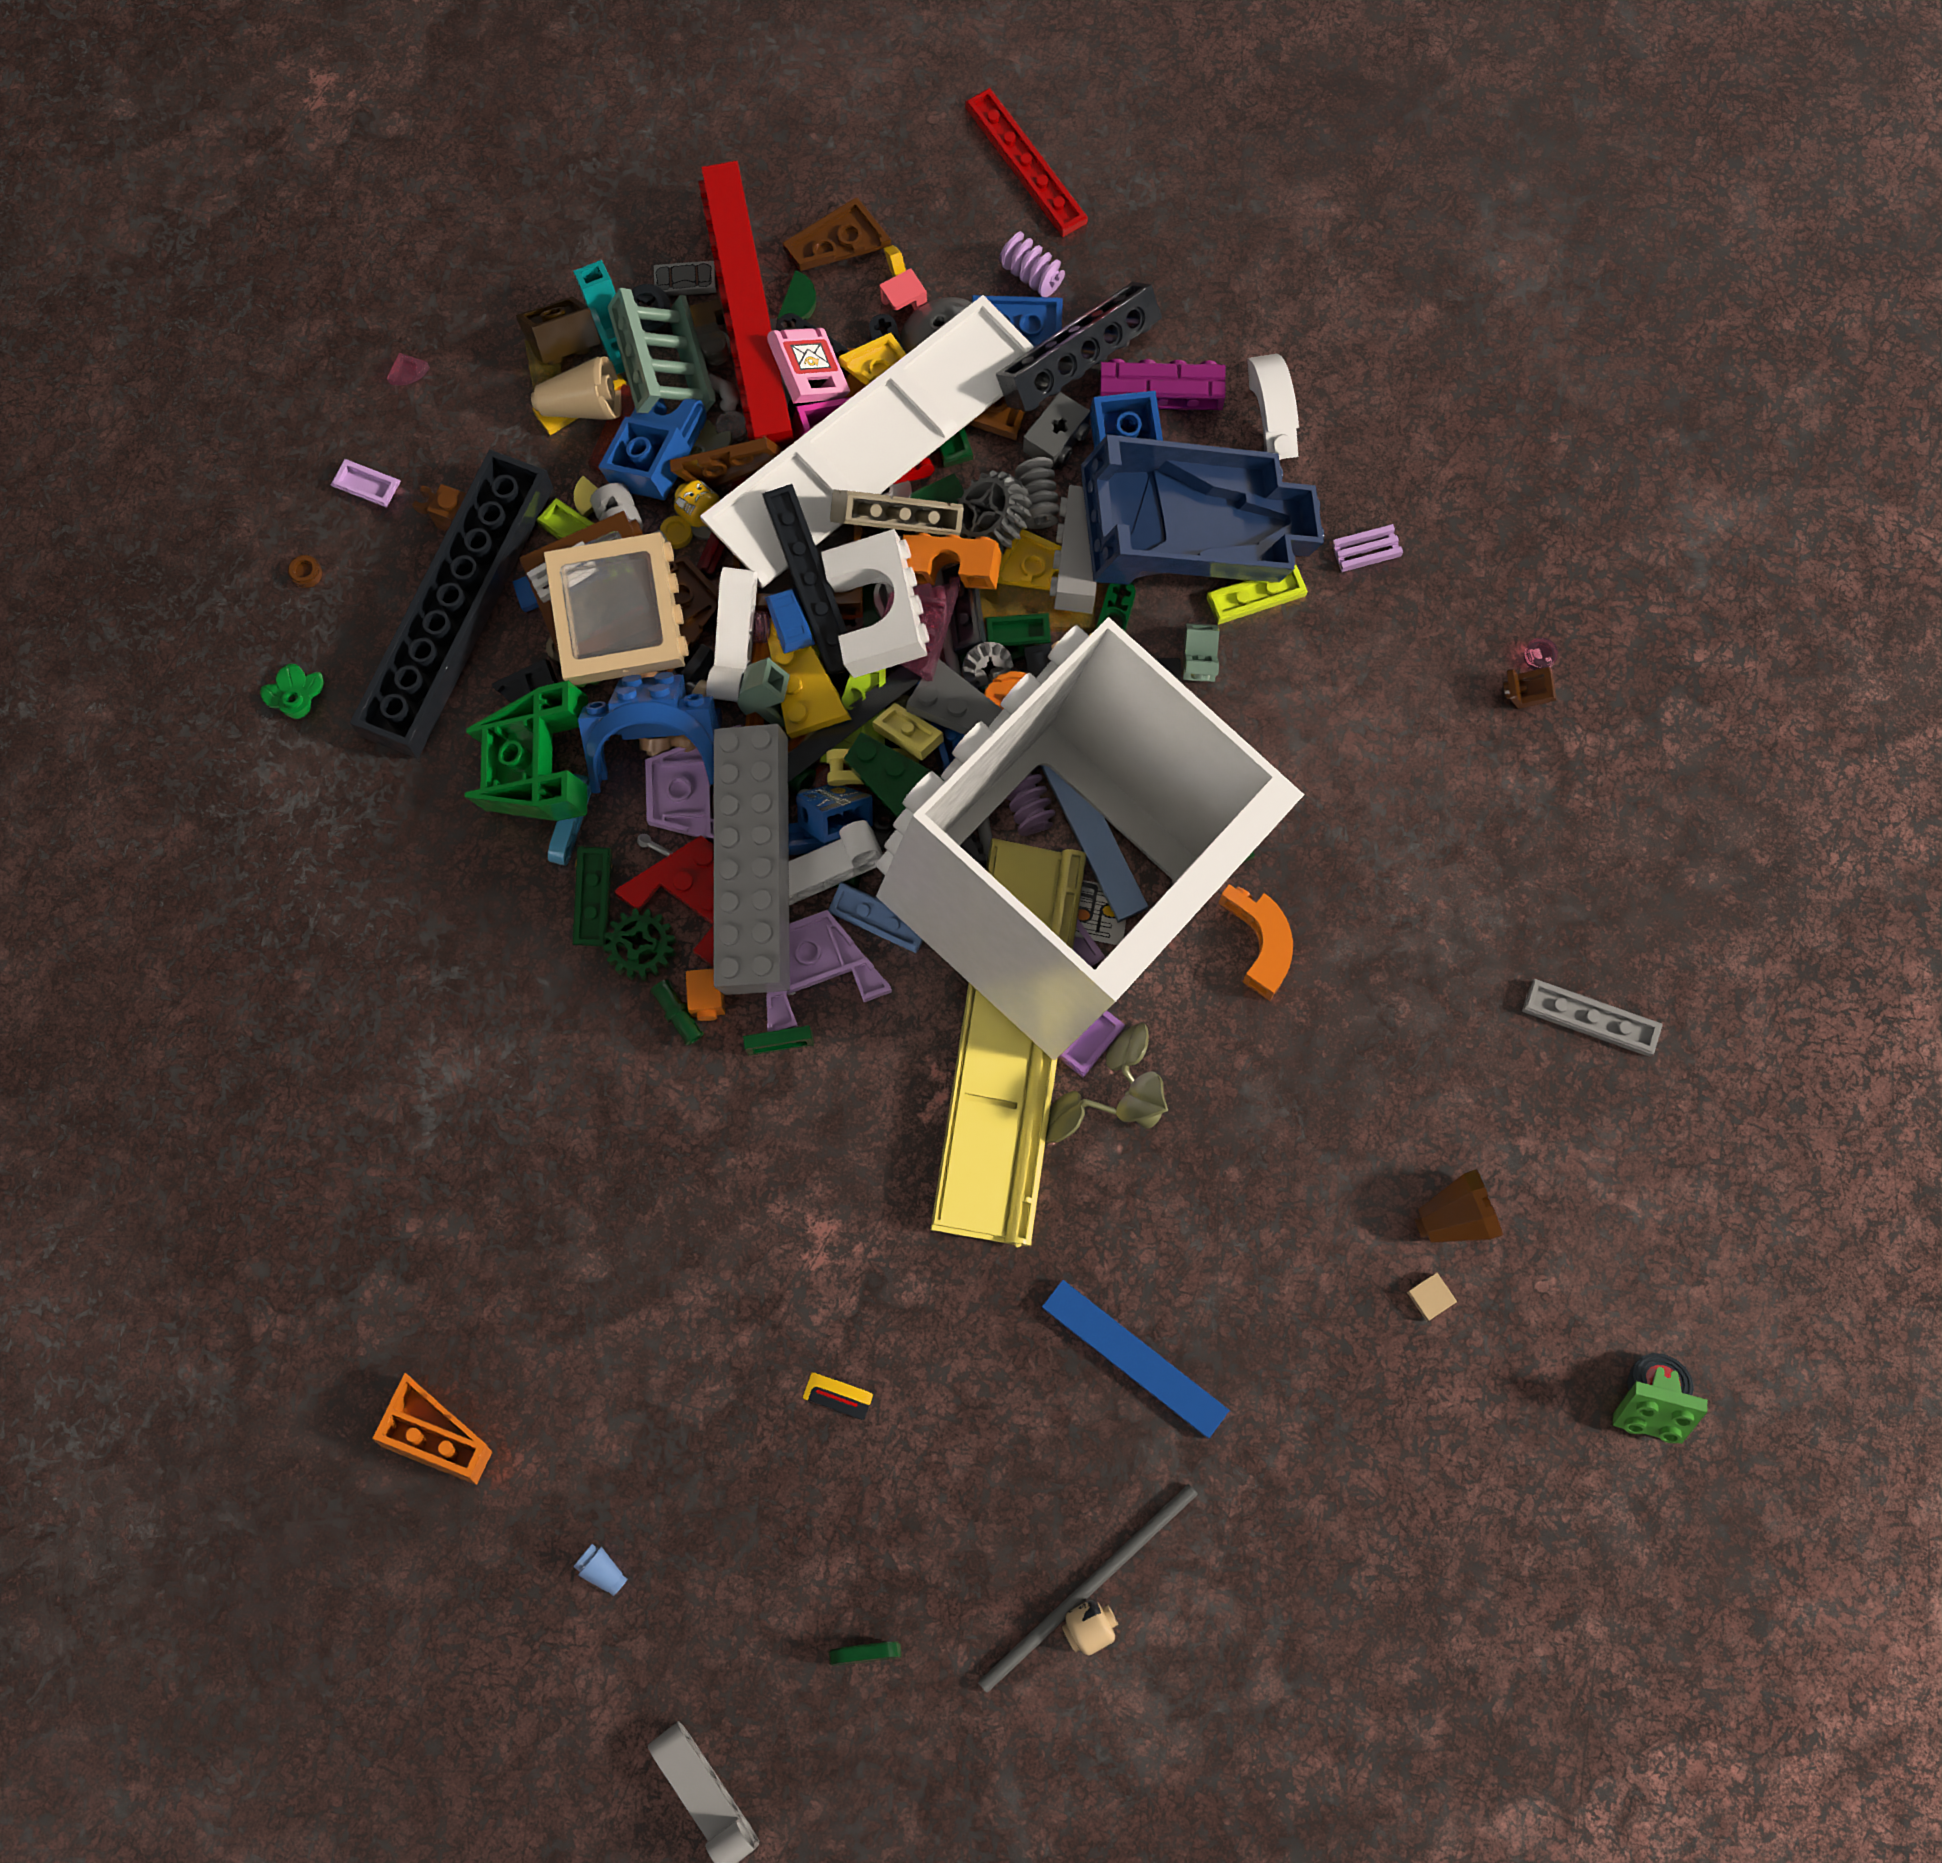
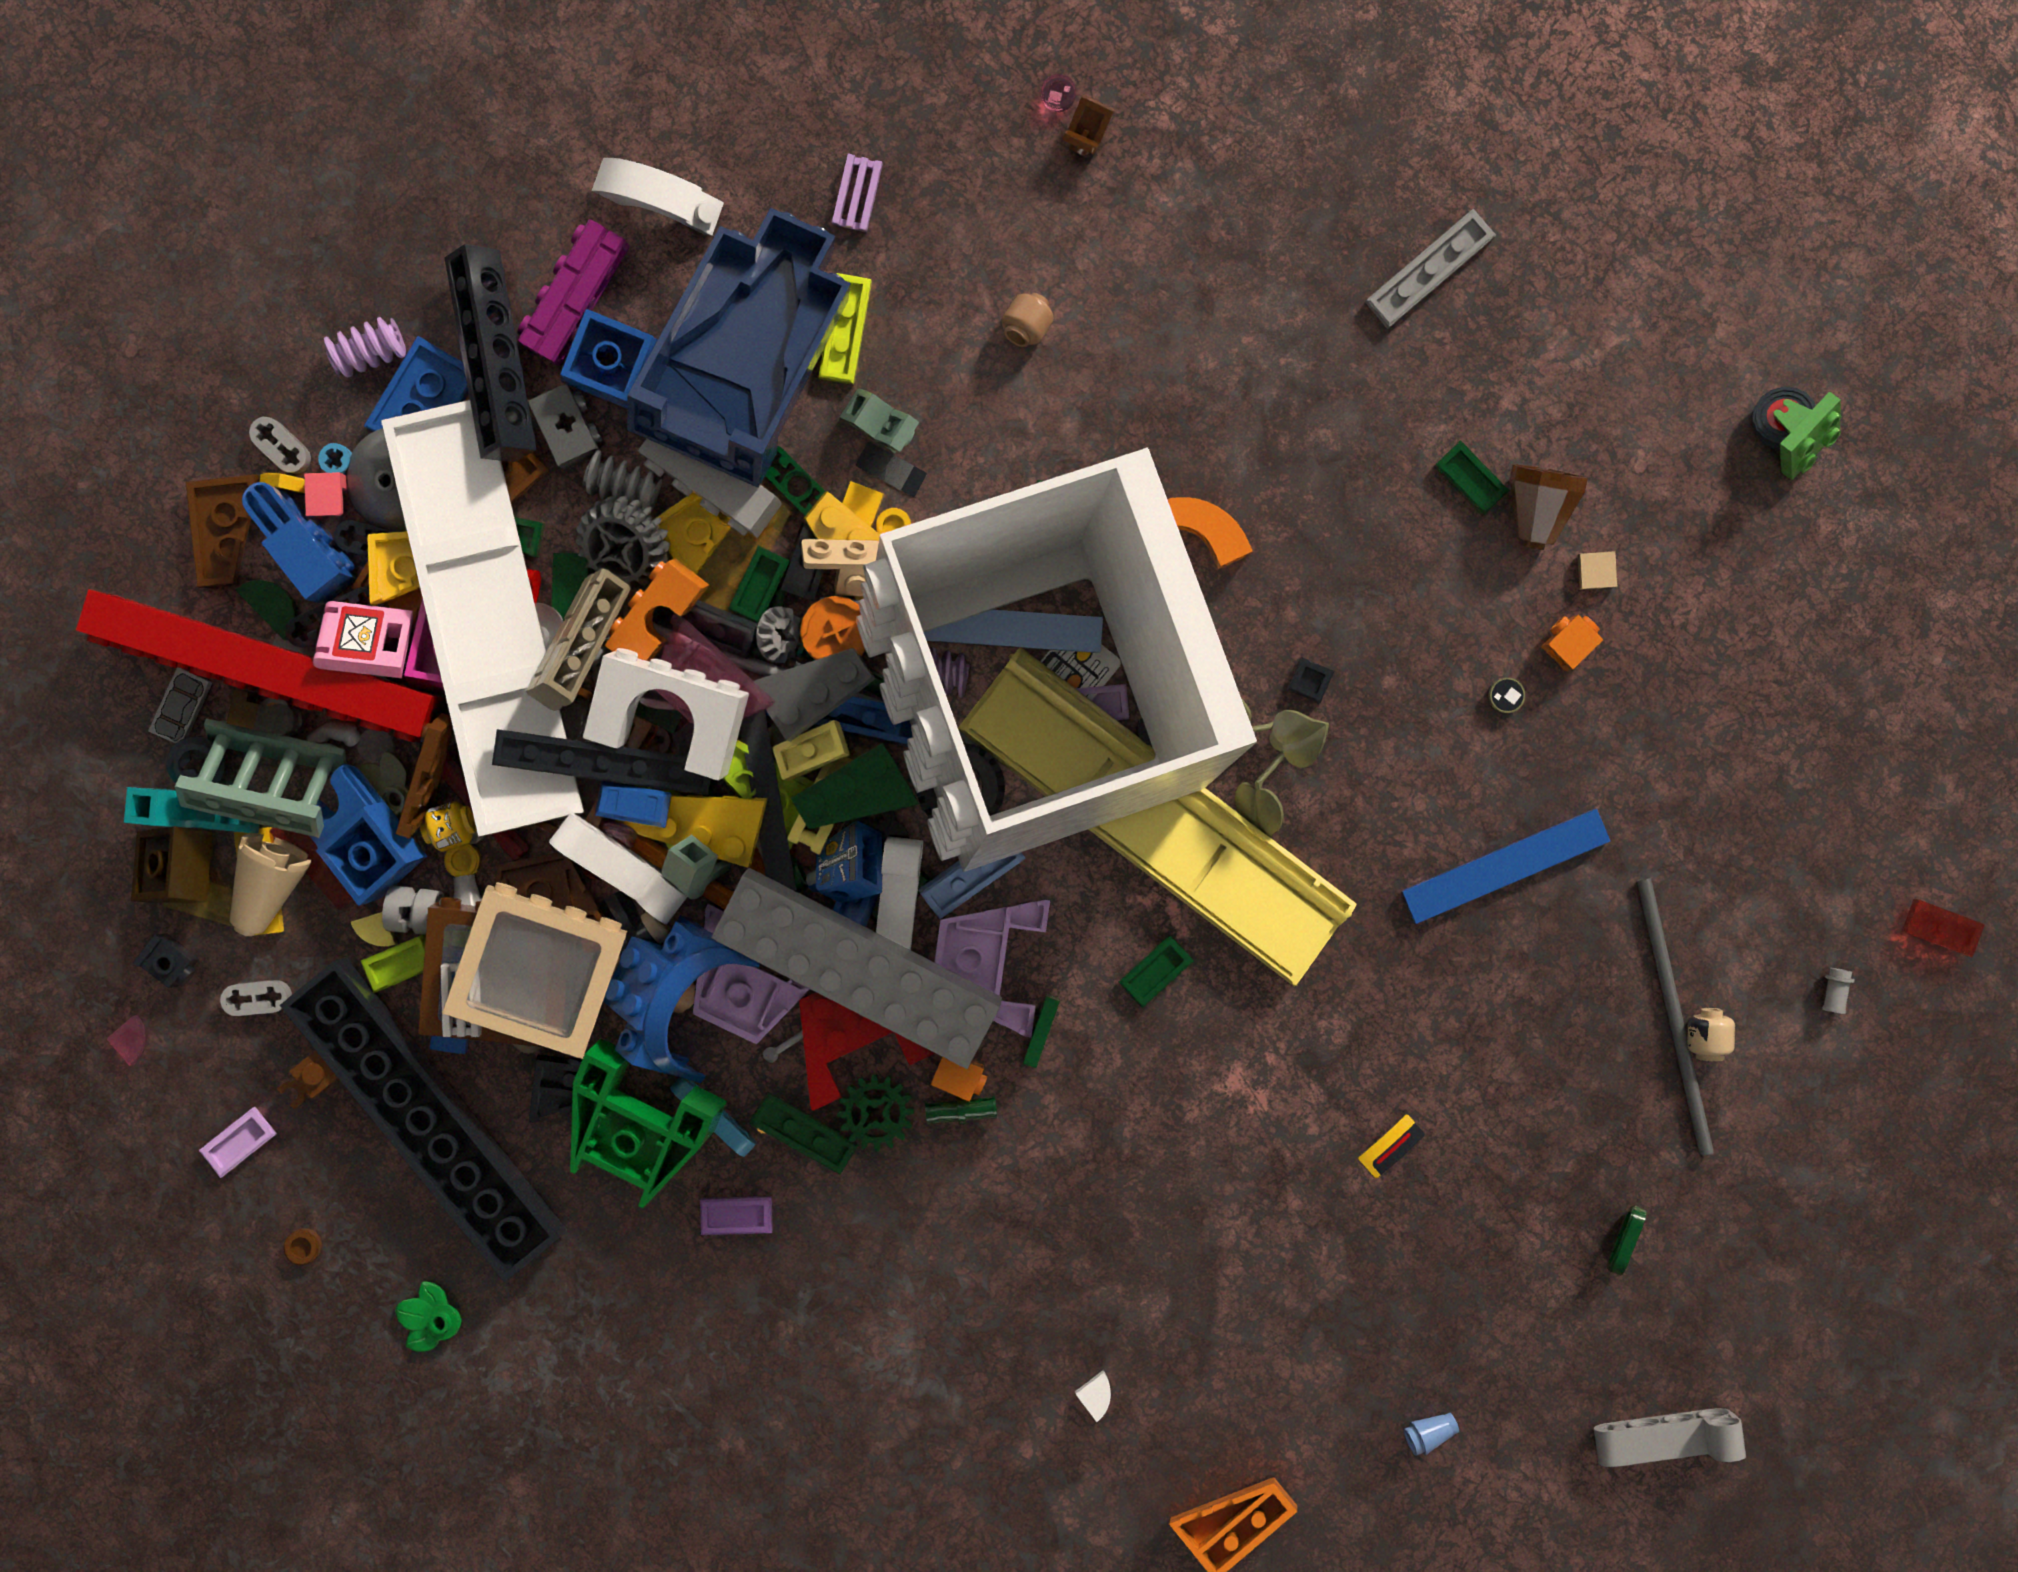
camera: 60 degrees left, 15 degrees up
red tile [965,88,1088,238] -> none
none -> black brick [133,933,199,989]
none -> light grey beam [220,980,292,1016]
none -> blue brick [242,482,357,604]
none -> light grey beam [249,417,311,475]
none -> dark azure bush [318,443,352,475]
none -> medium lavender tile [700,1196,773,1235]
none -> medium nougat head [1001,293,1054,347]
none -> white tile [1075,1370,1111,1422]
none -> dark green tile [1118,934,1194,1008]
none -> black tile [1287,657,1334,704]
none -> dark green tile [1434,440,1510,516]
none -> tile [1488,678,1525,713]
none -> orange brick [1541,614,1603,671]
none -> light grey pin [1823,968,1855,1014]
none -> clear red plate [1901,899,1985,958]

